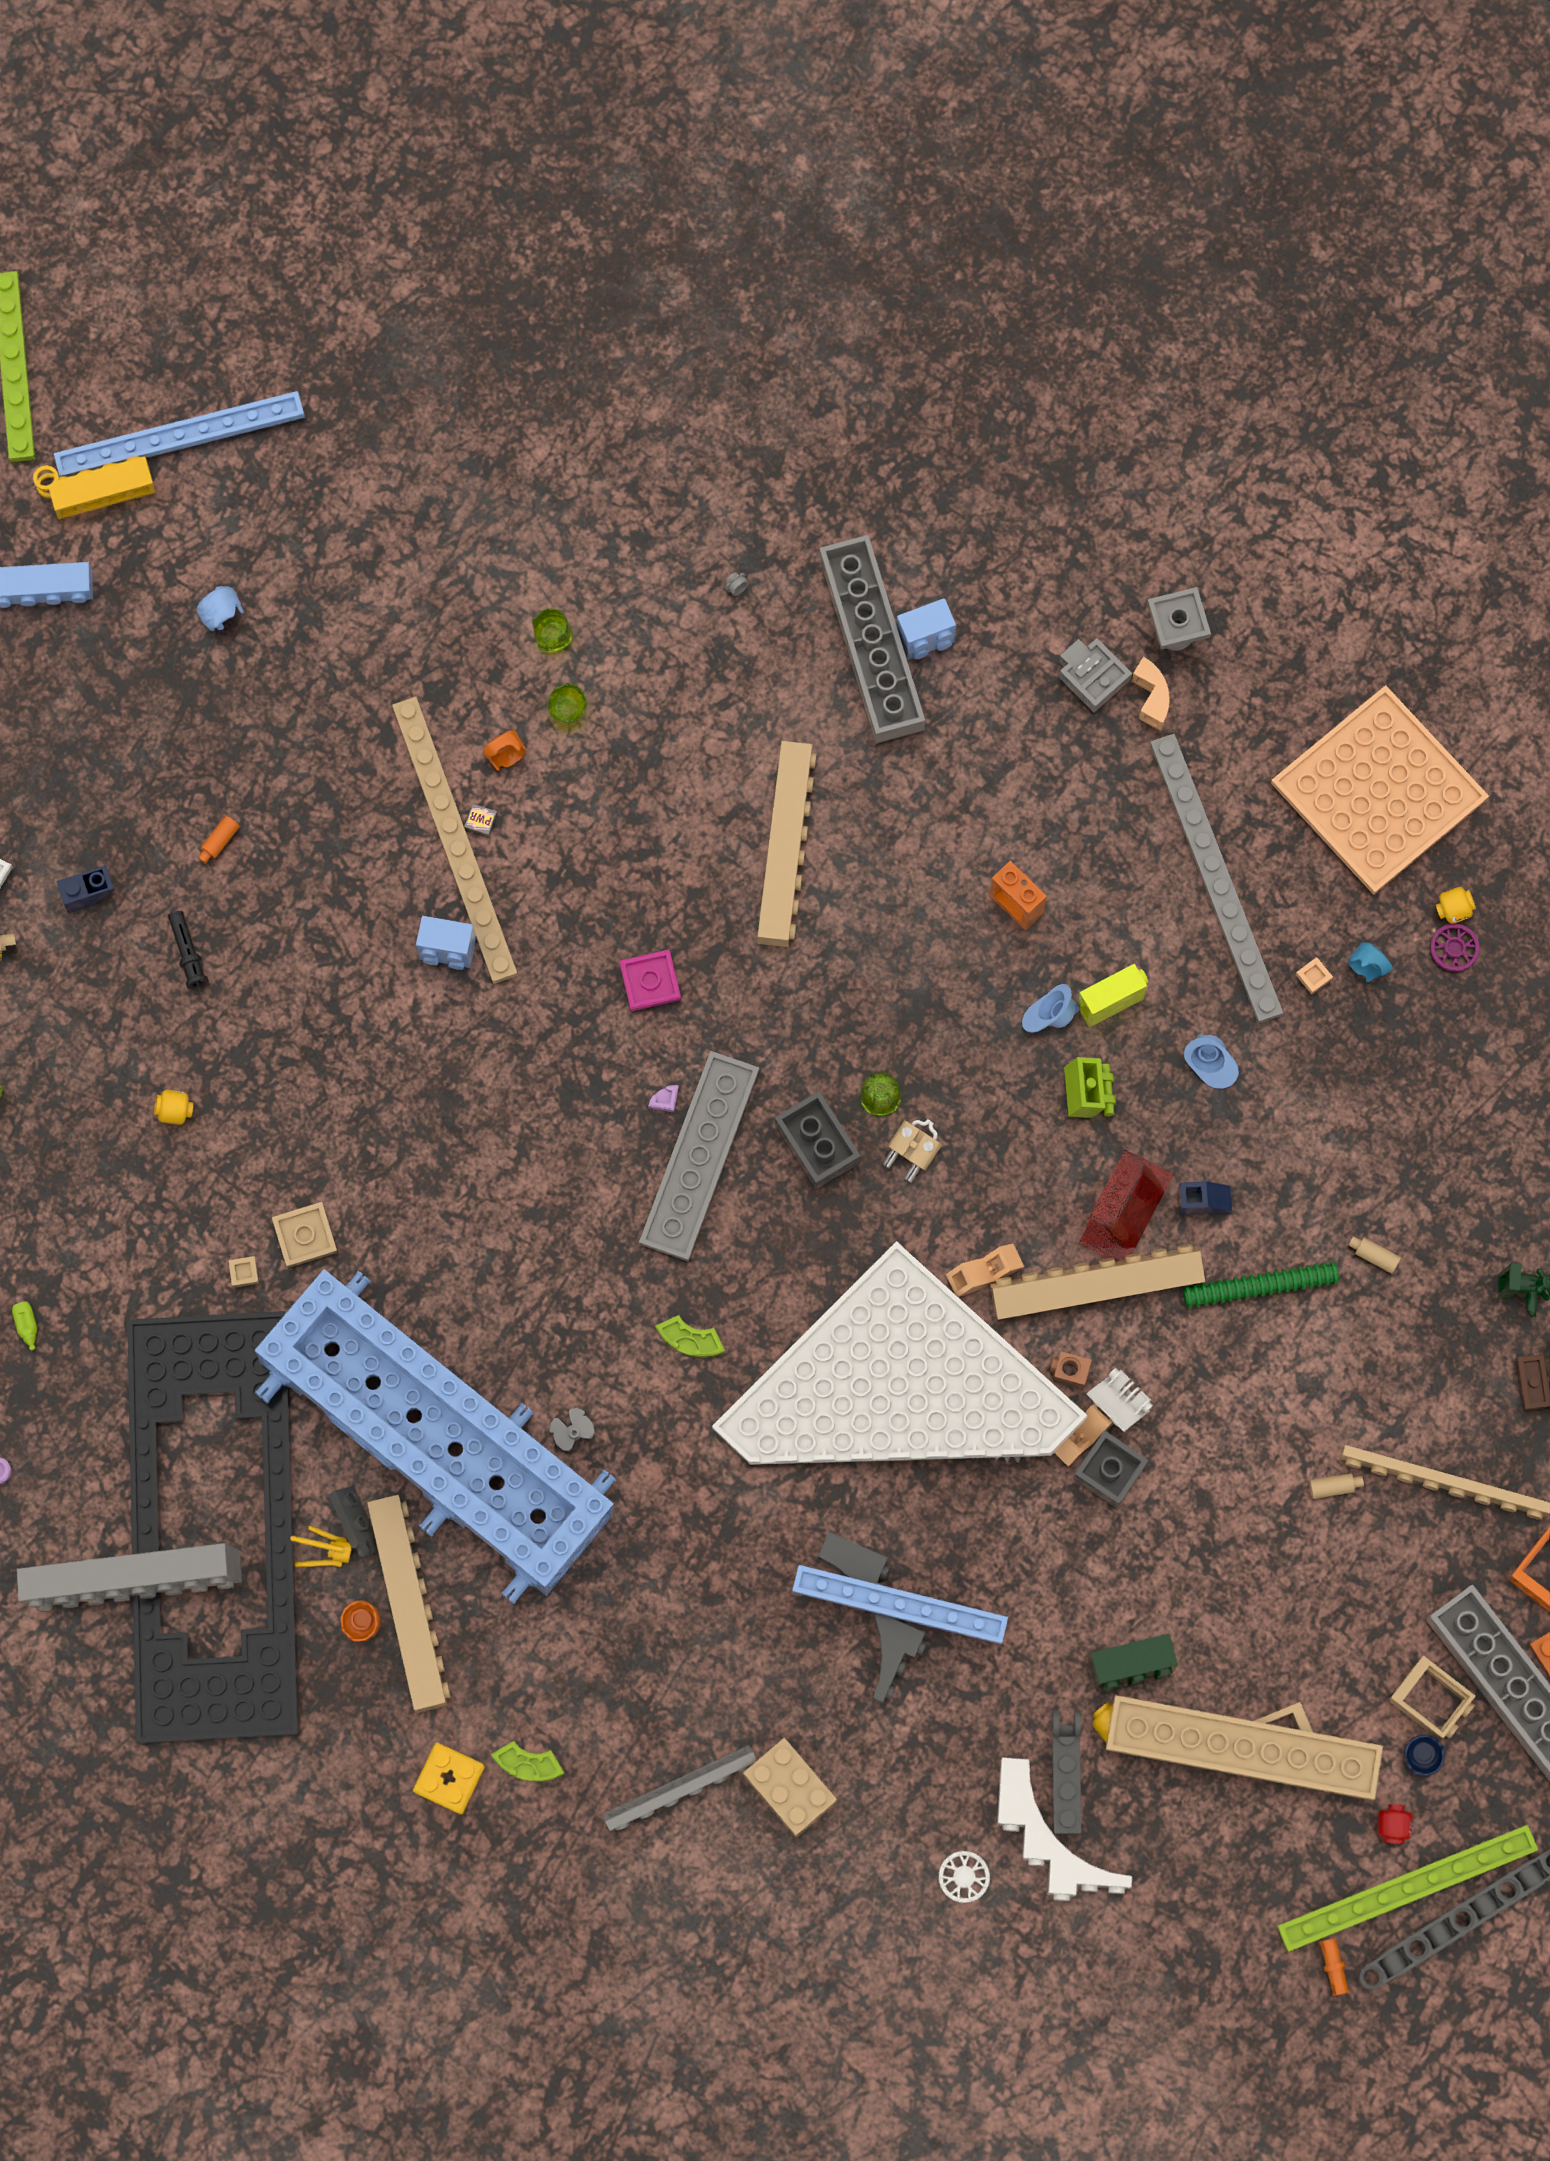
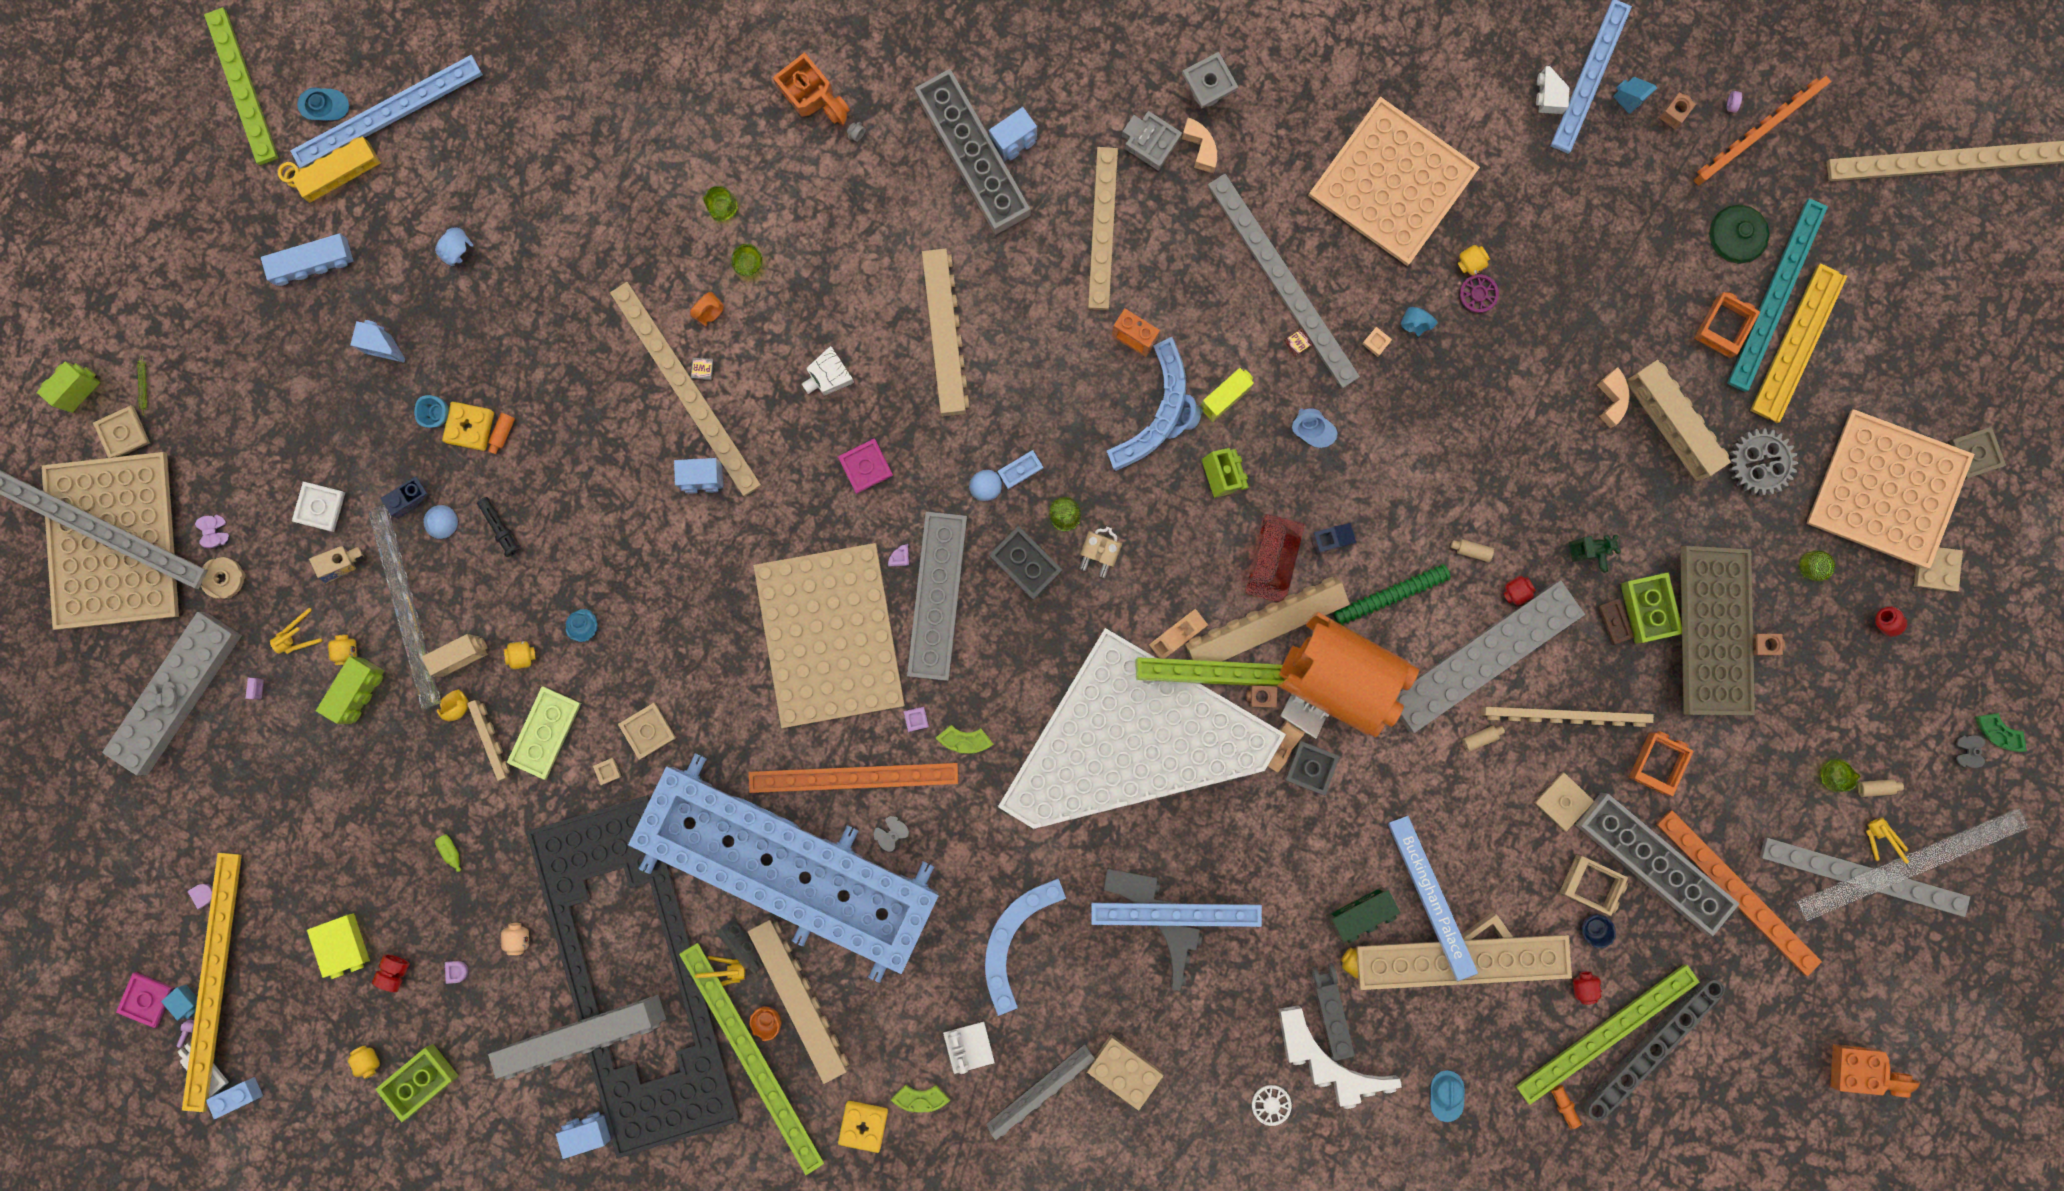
camera: 15 degrees left, 10 degrees up
none -> dark azure piece [297,87,349,120]
none -> light blue slope [351,320,405,363]
none -> clear plate [368,505,441,710]
none -> dark azure helmet [414,395,449,428]
none -> tan window [422,634,488,677]
none -> light blue piece [424,505,458,539]
none -> yellow hair [437,689,469,721]
none -> yellow brick [442,402,494,451]
none -> tan plate [467,700,510,781]
none -> light nougat head [501,923,529,955]
none -> yellowish green plate [507,686,582,780]
none -> light blue brick [556,1111,611,1159]
none -> dark azure hair [566,609,598,642]
none -> lime plate [679,943,824,1175]
none -> orange plate [749,763,959,793]
none -> tan plate [753,543,905,728]
none -> orange brick [773,52,850,126]
none -> white torso [802,346,854,395]
none -> lavender tile [904,707,929,732]
none -> white hinge [943,1022,995,1074]
none -> light blue hair [969,470,1003,501]
none -> light blue plate [985,878,1066,1016]
none -> light blue plate [998,450,1043,490]
none -> tan plate [1088,147,1118,310]
none -> light blue plate [1107,337,1186,471]
none -> lime plate [1135,657,1285,687]
none -> orange brick [1278,612,1419,737]
none -> tile [1284,328,1313,357]
none -> light blue tile [1388,816,1478,982]
none -> light grey brick [1396,580,1585,733]
none -> dark azure piece [1430,1070,1465,1122]
none -> red head [1503,575,1536,606]
none -> tan plate [1534,772,1595,832]

